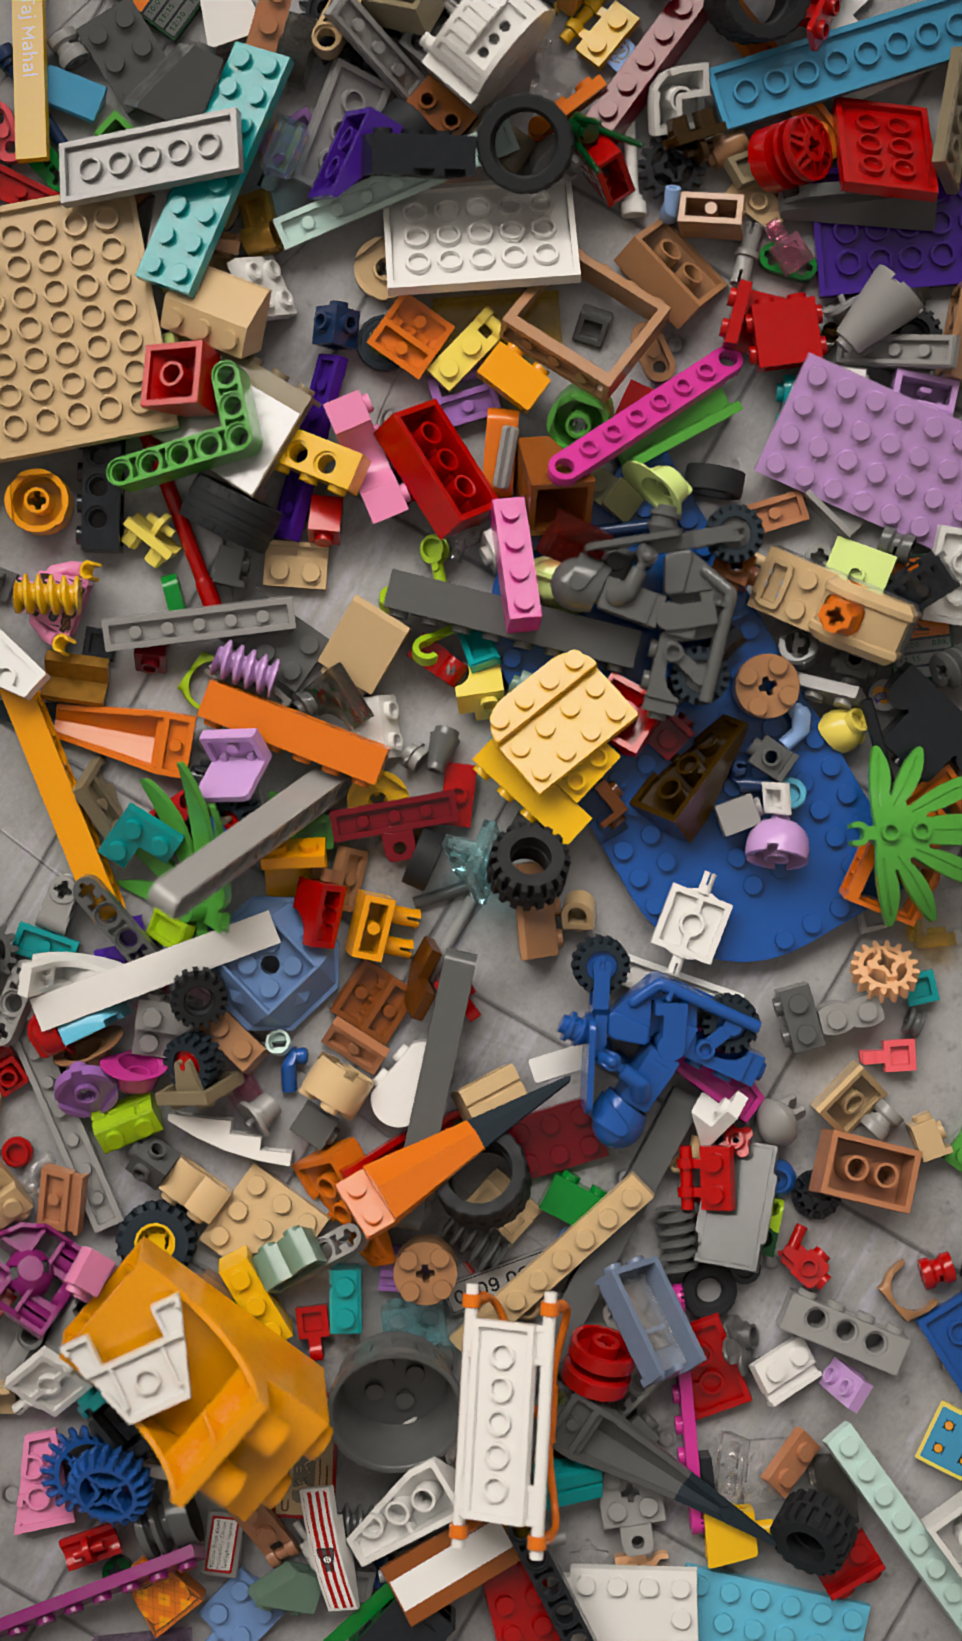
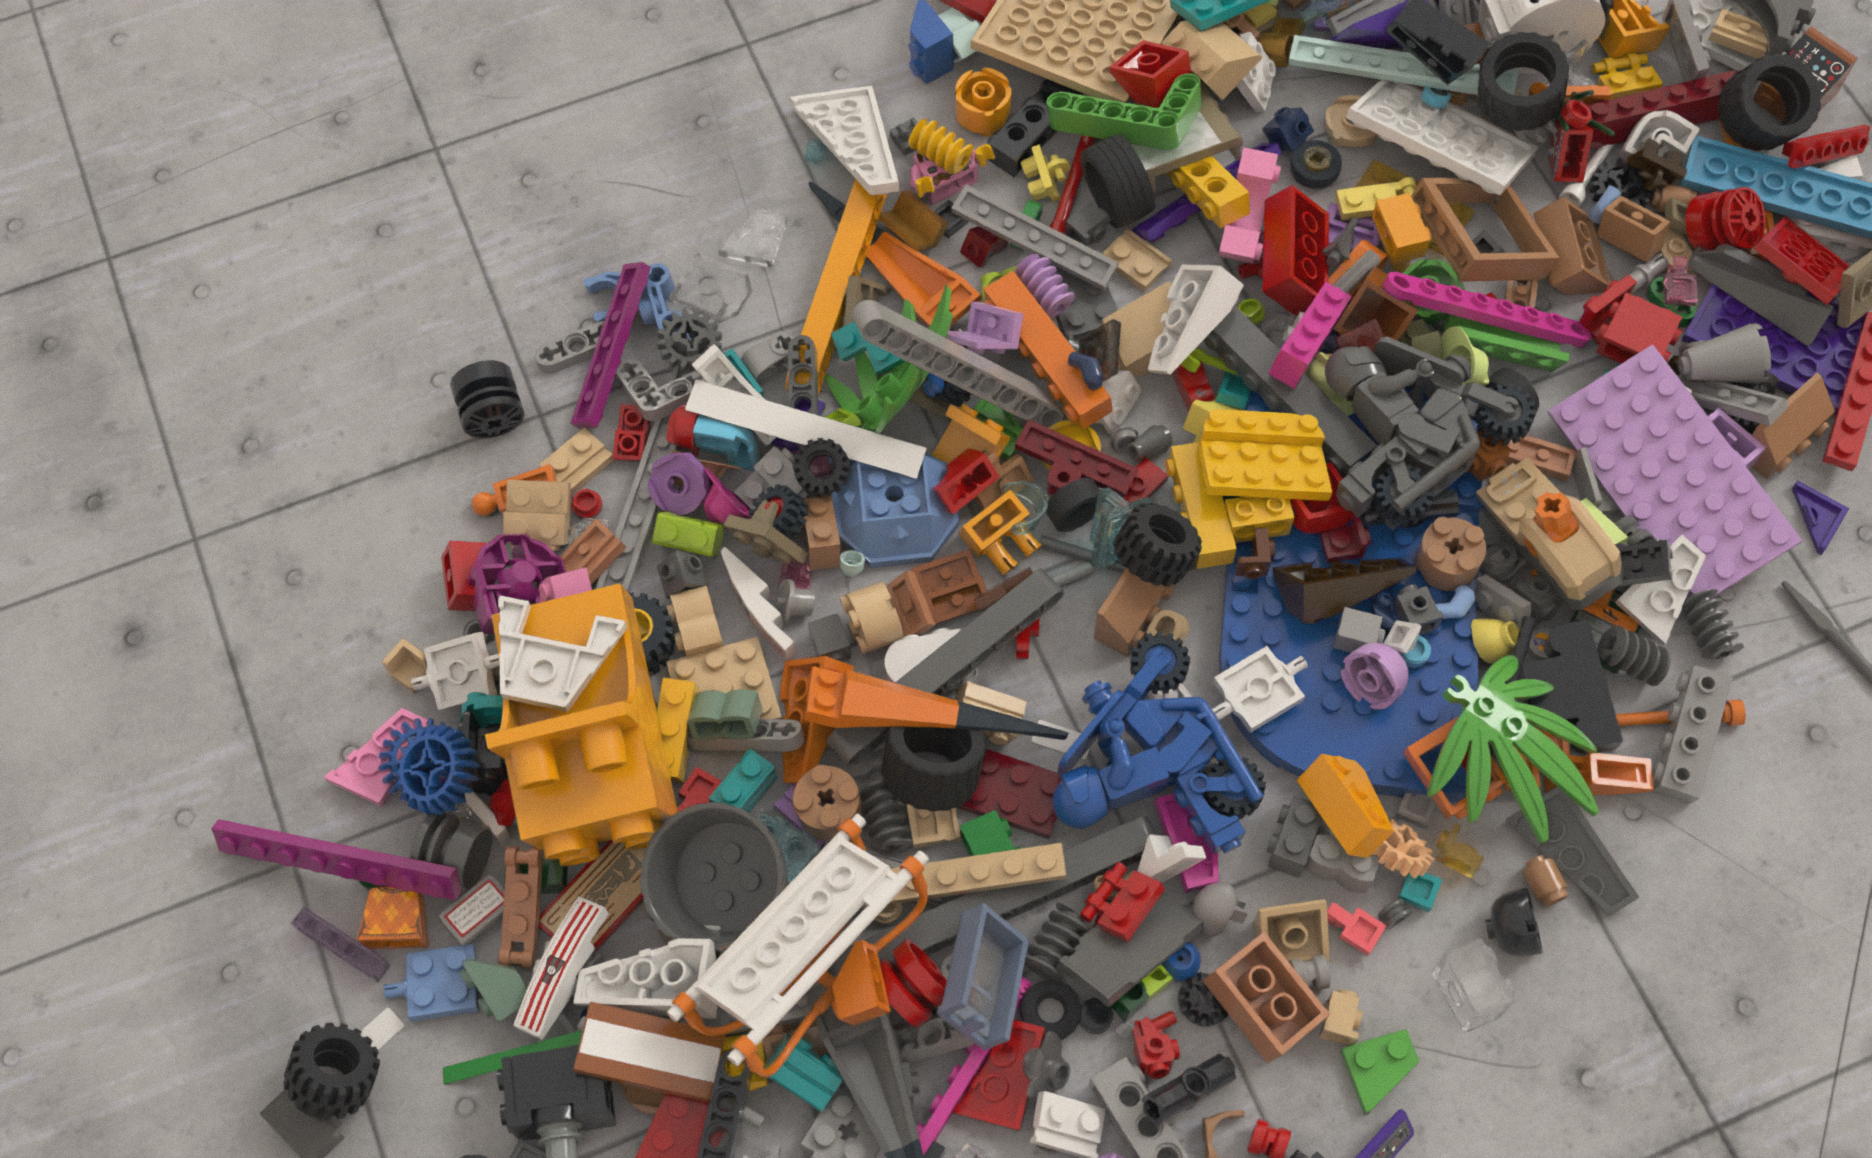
camera: 30 degrees right, 25 degrees down
red hips [58,1522,124,1572] -> none
blue arm [281,1046,308,1093] -> none
red brick [308,495,344,547] -> none
orange slope [366,295,456,380] -> none
red plate [719,1124,753,1158] -> none
none -> orange slope [832,940,891,1026]
none -> clear light blue helmet [1002,481,1048,535]
none -> dark blue arm [1068,352,1103,390]
none -> black piece [1141,1053,1237,1125]
none -> white wedge [1147,264,1244,375]
none -> light orange wedge [1296,753,1394,858]
none -> dark grey piece [1322,217,1358,267]
none -> medium azure tile [1421,86,1451,108]
none -> red tile [1561,100,1592,129]

